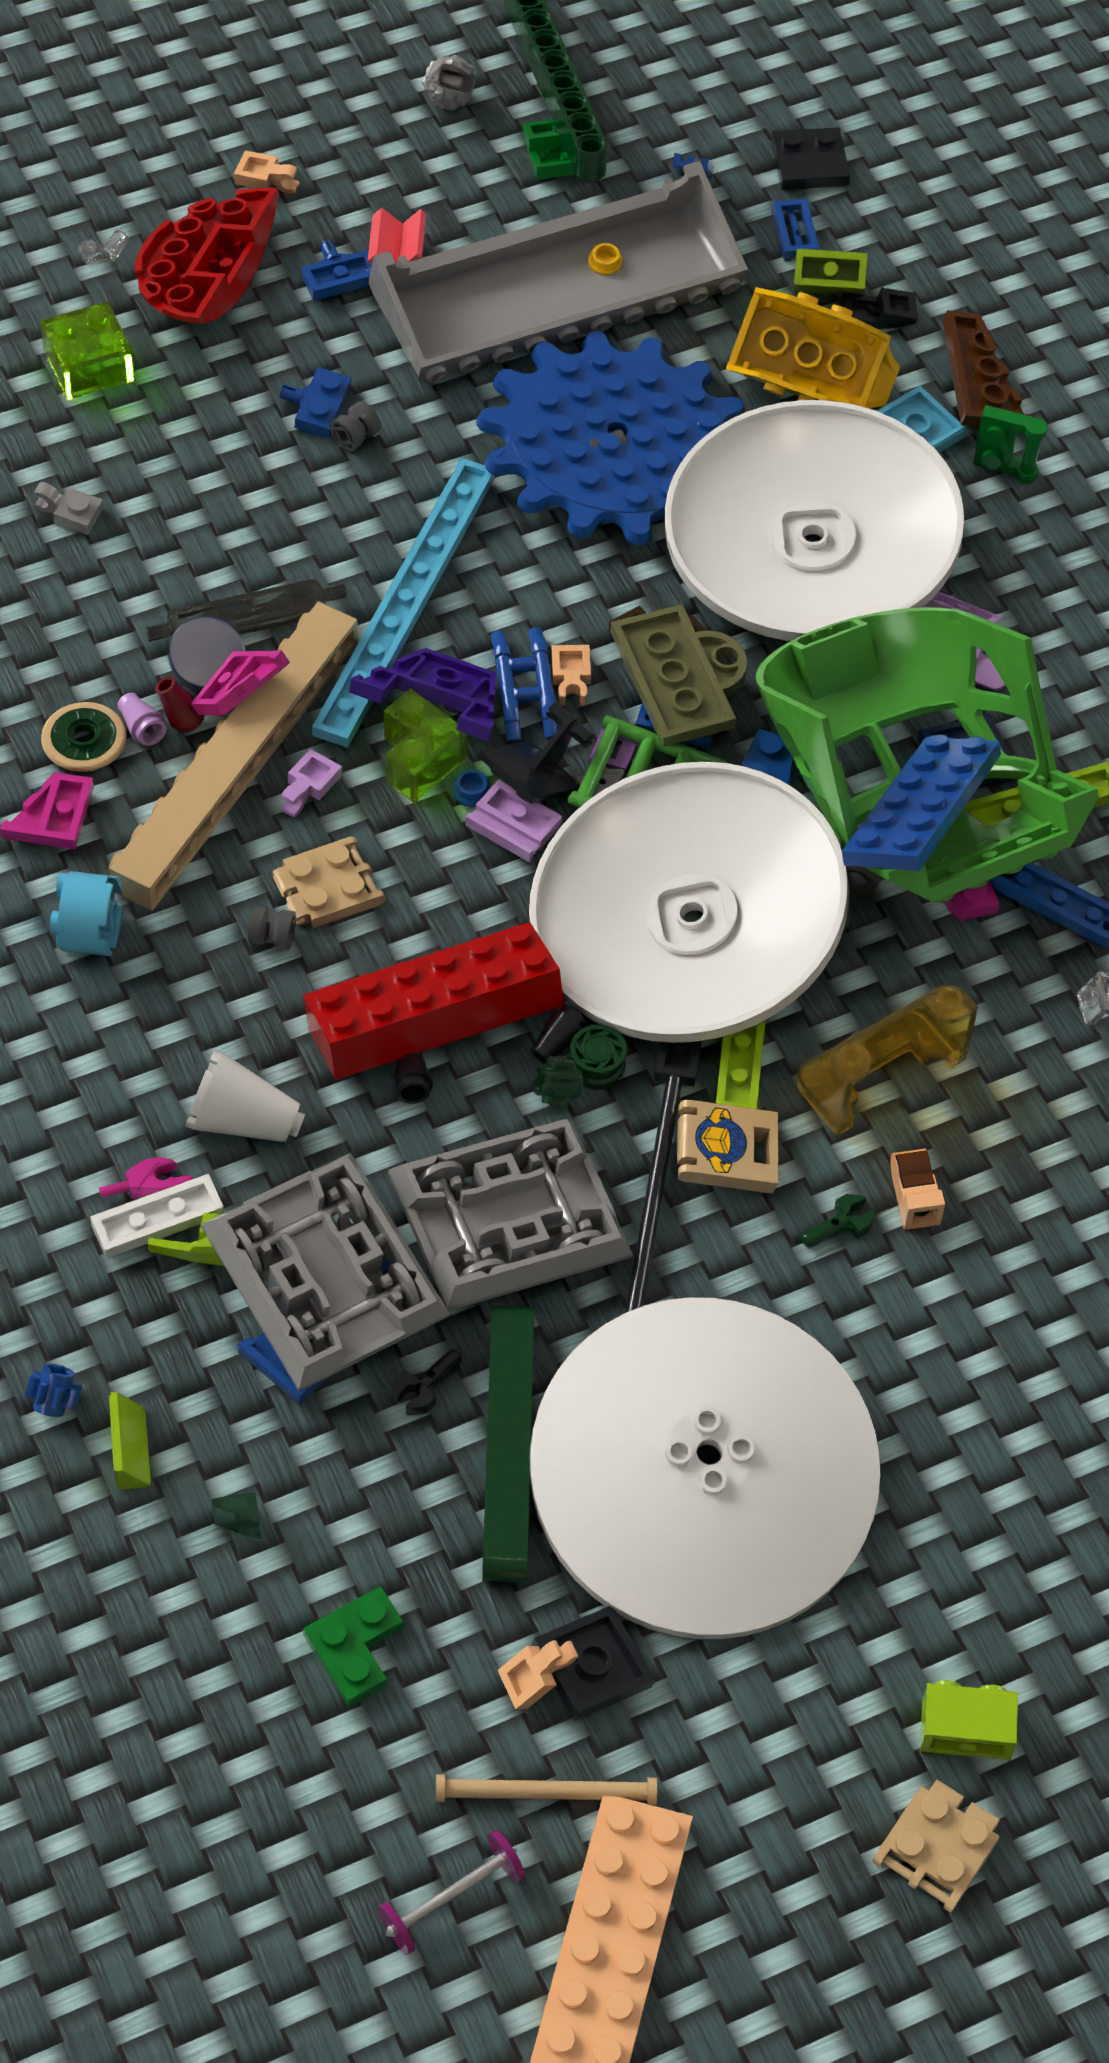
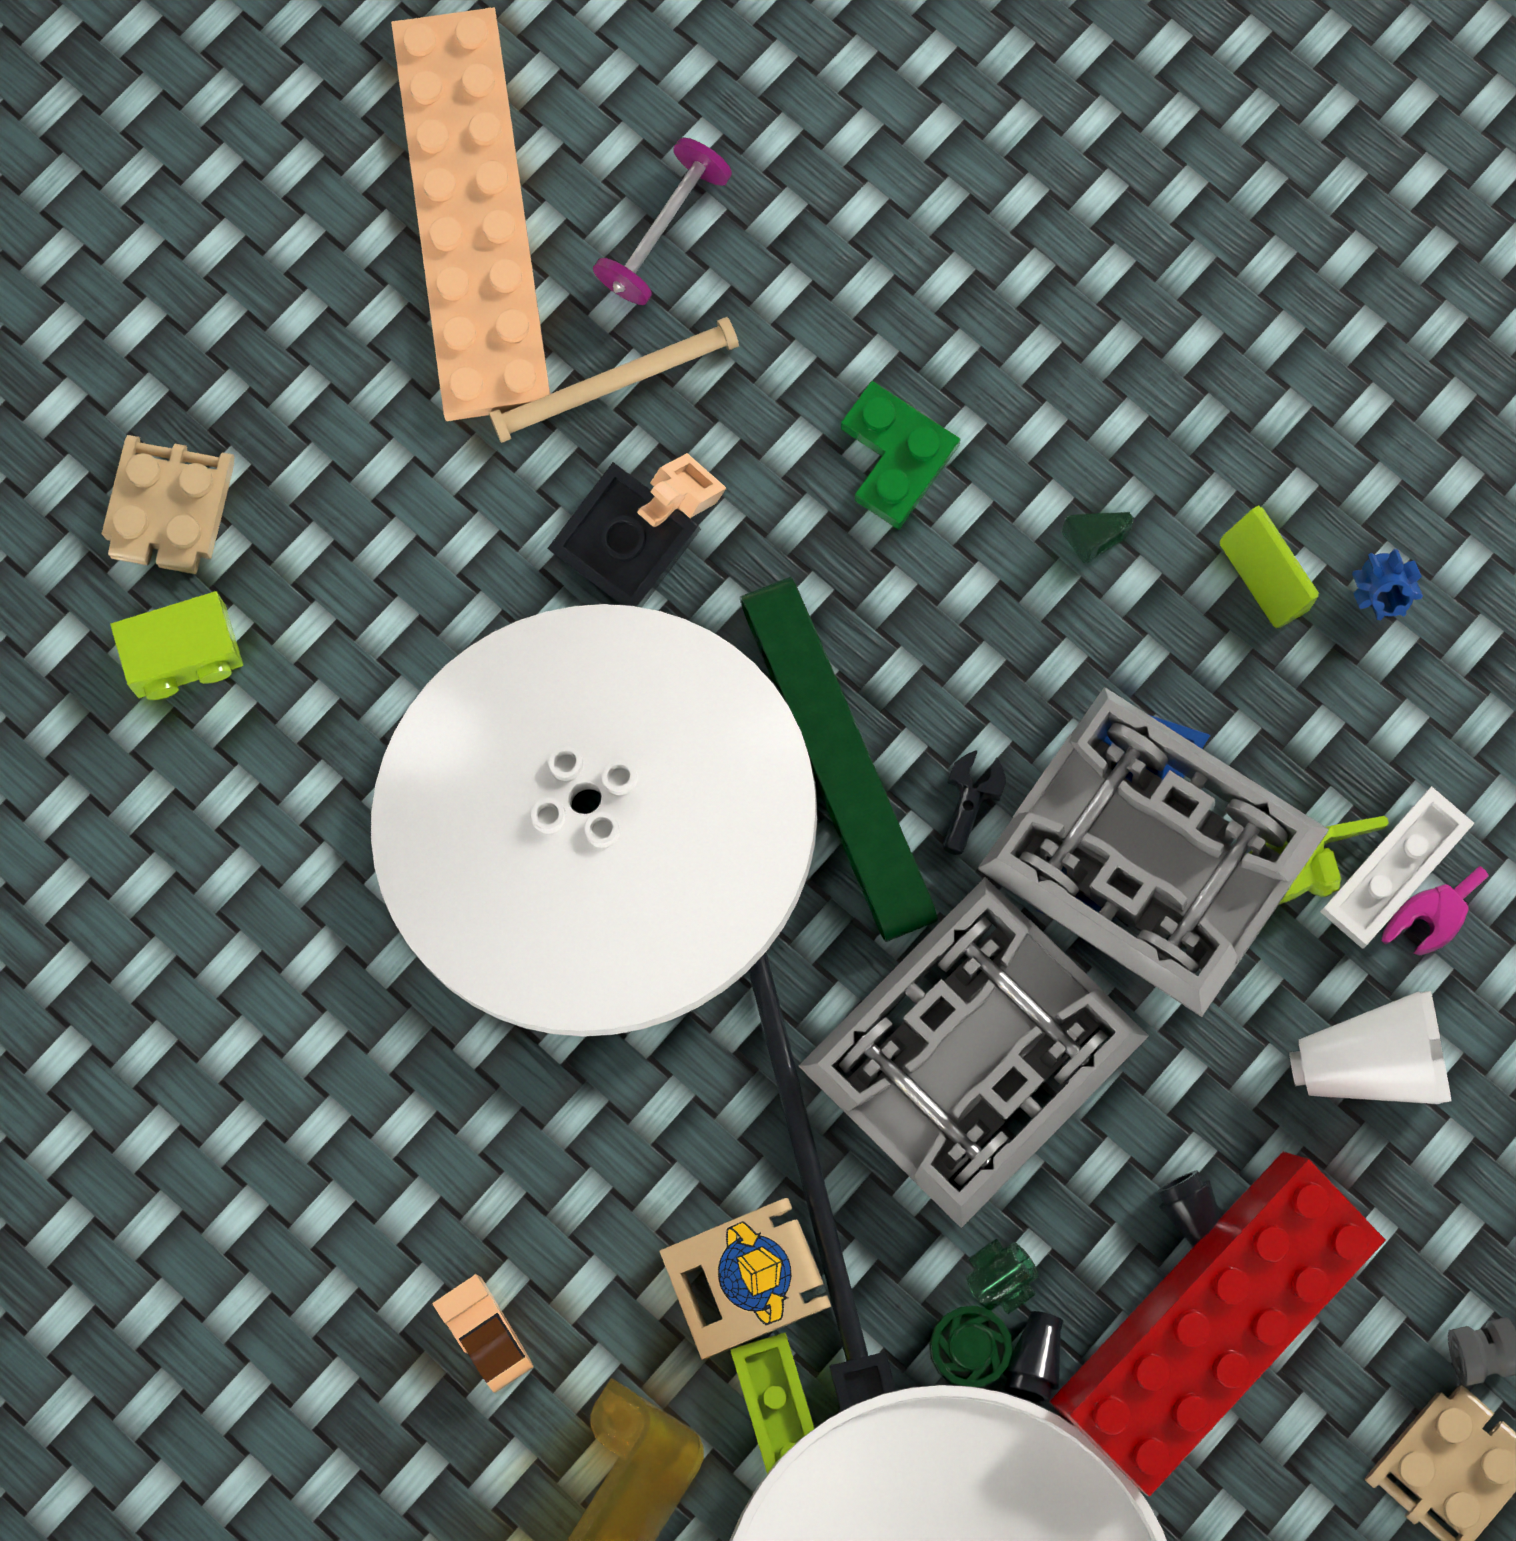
camera: 160 degrees right, 20 degrees up
dark green bar [801,1194,875,1248] -> none

